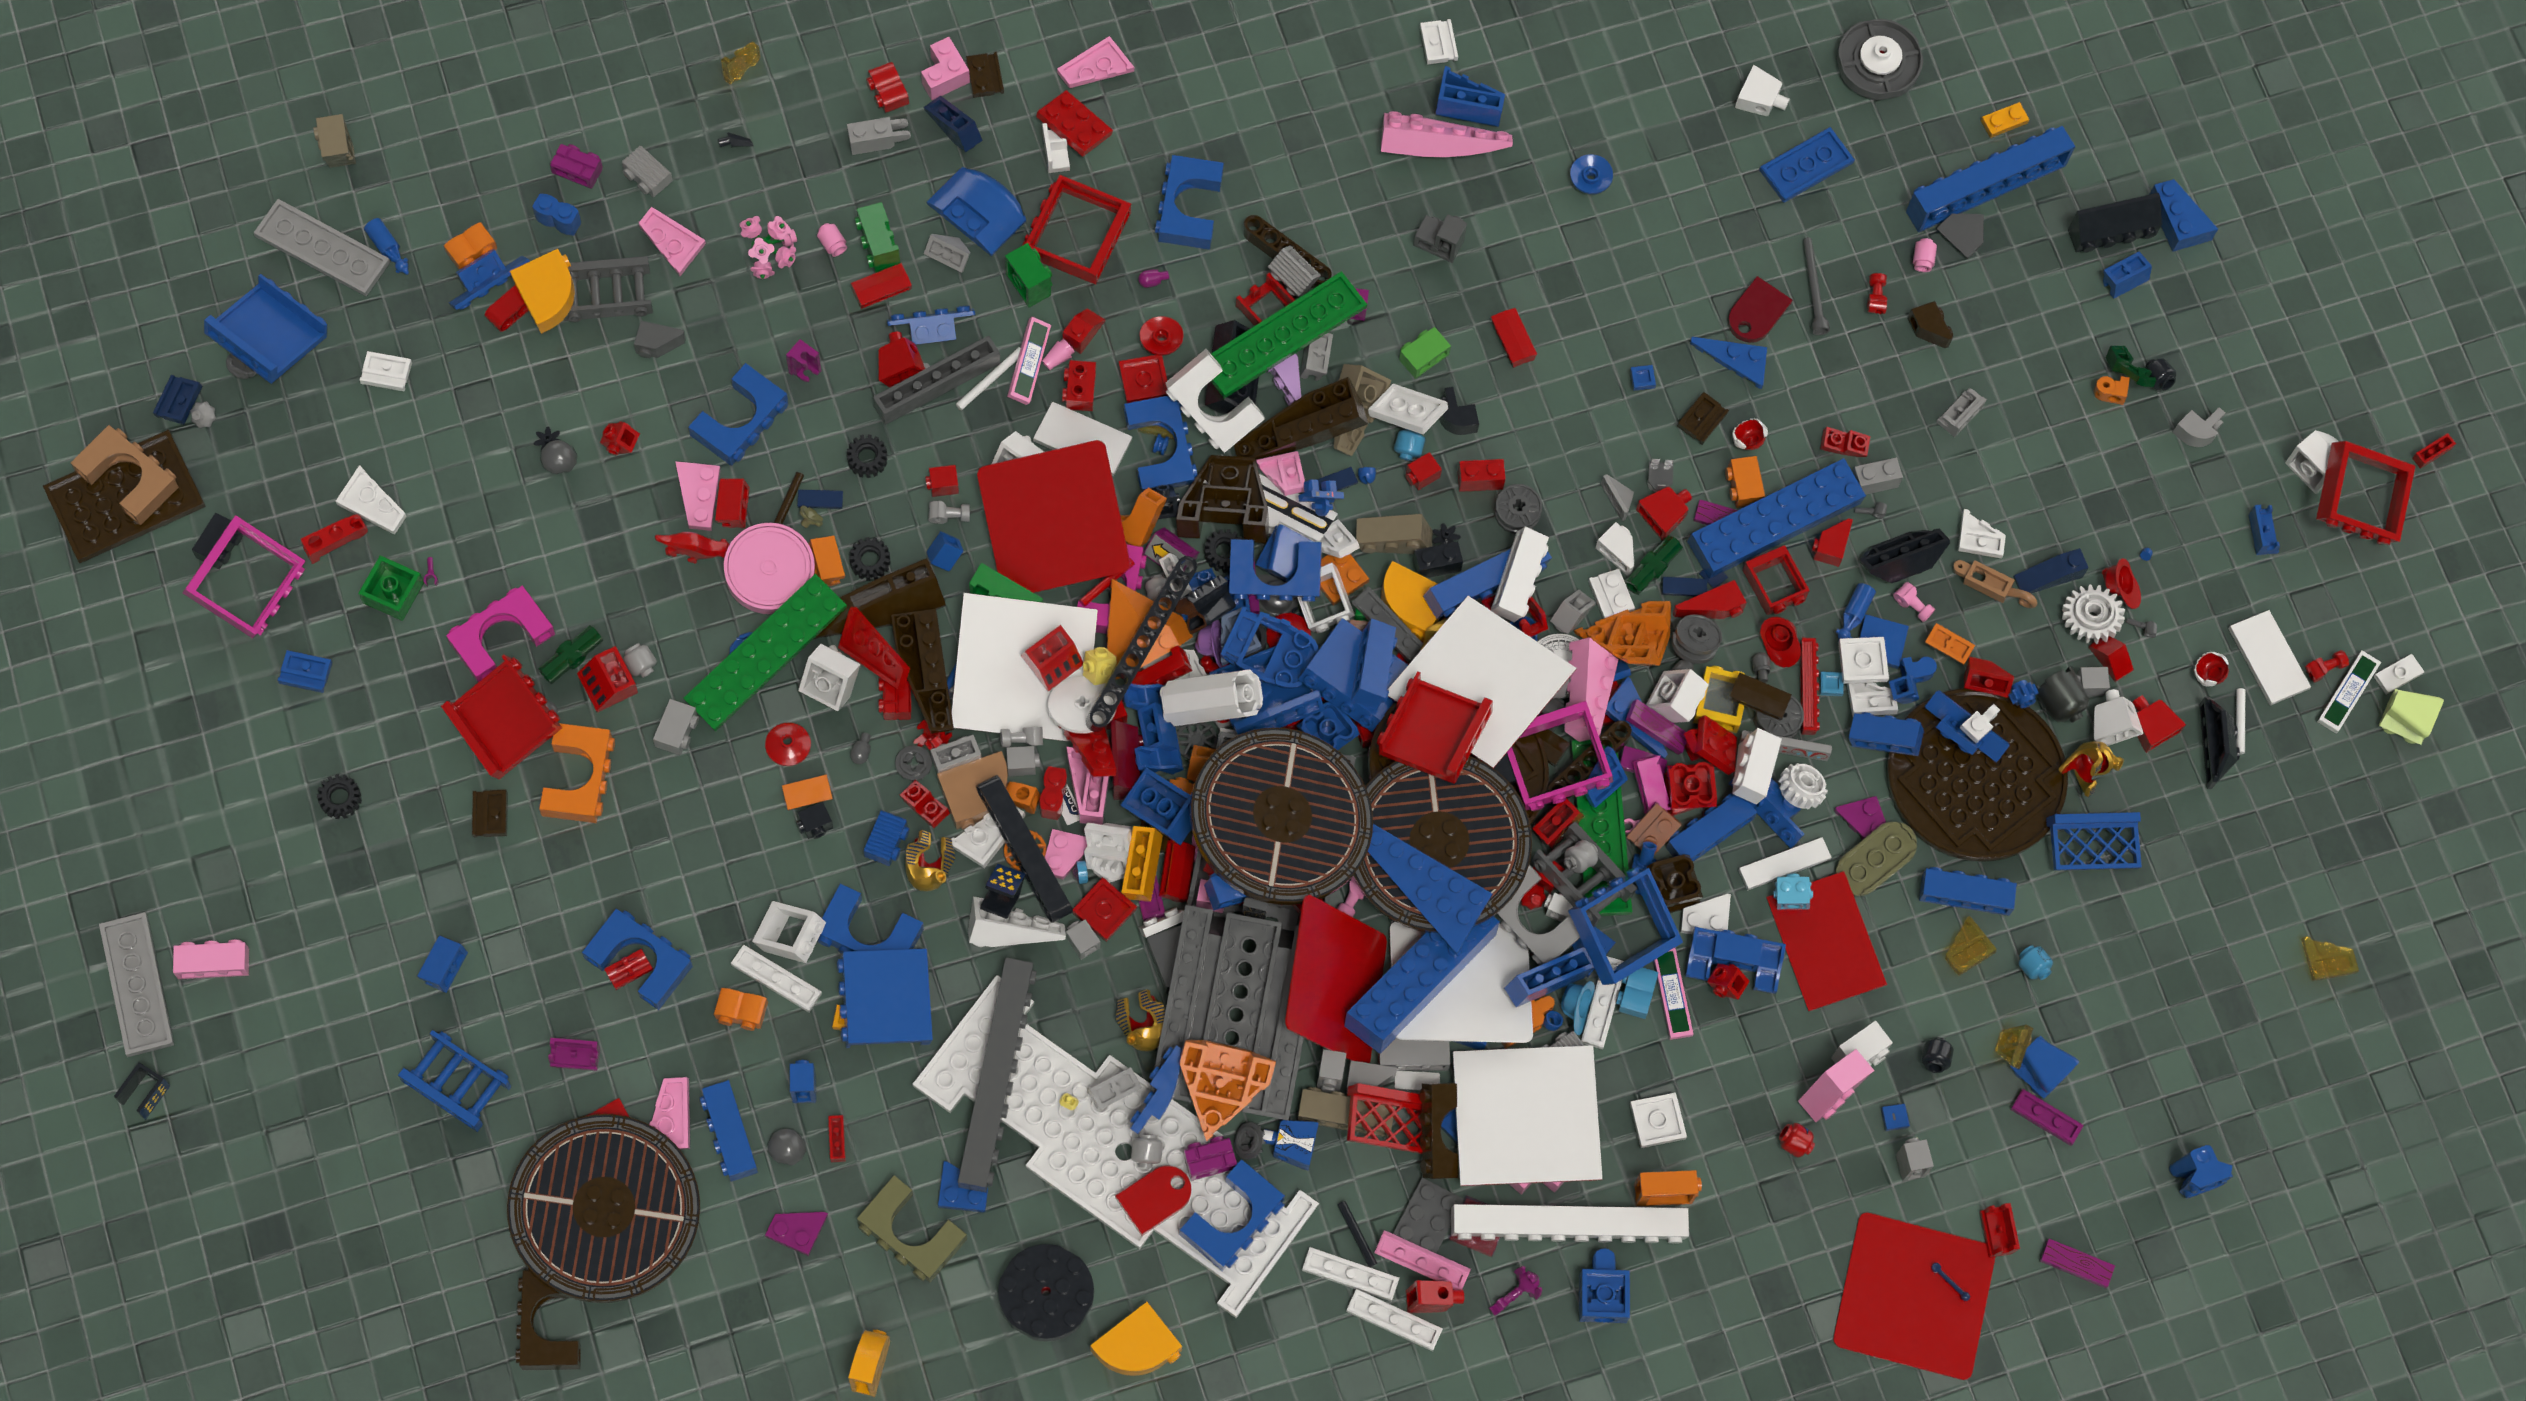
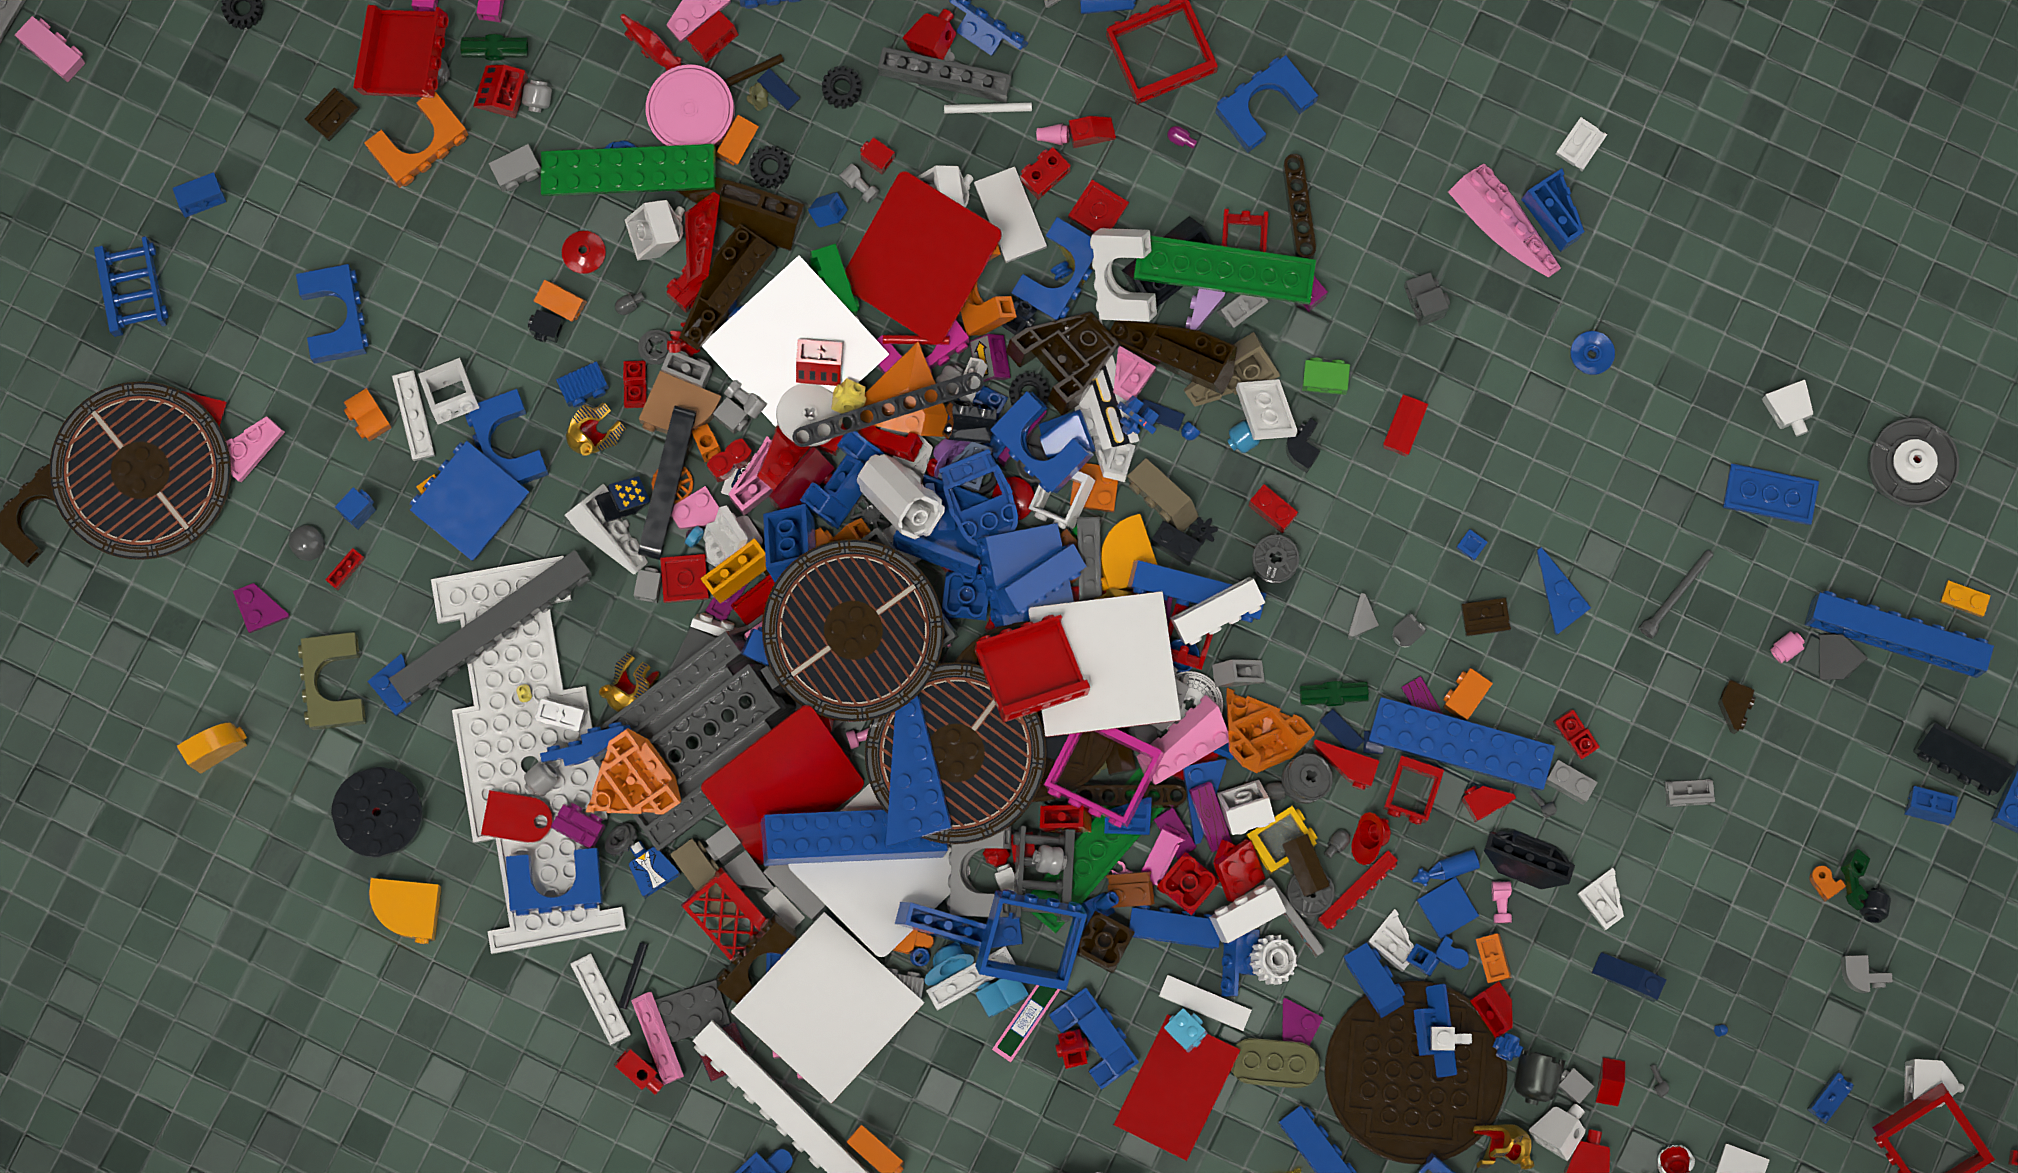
camera: 50 degrees right, 10 degrees up
magenta hinge [548,1038,600,1071] -> none
red hips [604,949,653,990] -> none
blue brick [699,1080,758,1182] -> none
white wing [951,808,1026,869] -> none
green brick [1005,243,1052,308] -> none
tile [1007,317,1051,405] -> none
red dish [1140,316,1184,355] -> none
light grey brick [1268,246,1321,297] -> none
white tile [1346,1289,1443,1352] -> none
red brick [1405,452,1442,491] -> none
magenta piece [1489,1266,1542,1316] -> none
white plate [1588,569,1635,619] -> none
white slope [1596,522,1634,577] -> none
white plate [1630,1093,1687,1148] -> none
red torso [1636,487,1692,541] -> none
white wing [1680,894,1731,934] -> none
dark red tile [1728,276,1793,343] -> none
red hair [1732,418,1768,451] -> none
dark azure tile [1820,672,1843,696] -> none
white plate [1838,637,1889,684] -> none
red leg [1867,273,1887,314] -> none
medium nougat piece [1953,560,2037,608] -> none
white gear [2062,584,2125,644] -> none
red piece [2102,558,2141,609] -> none

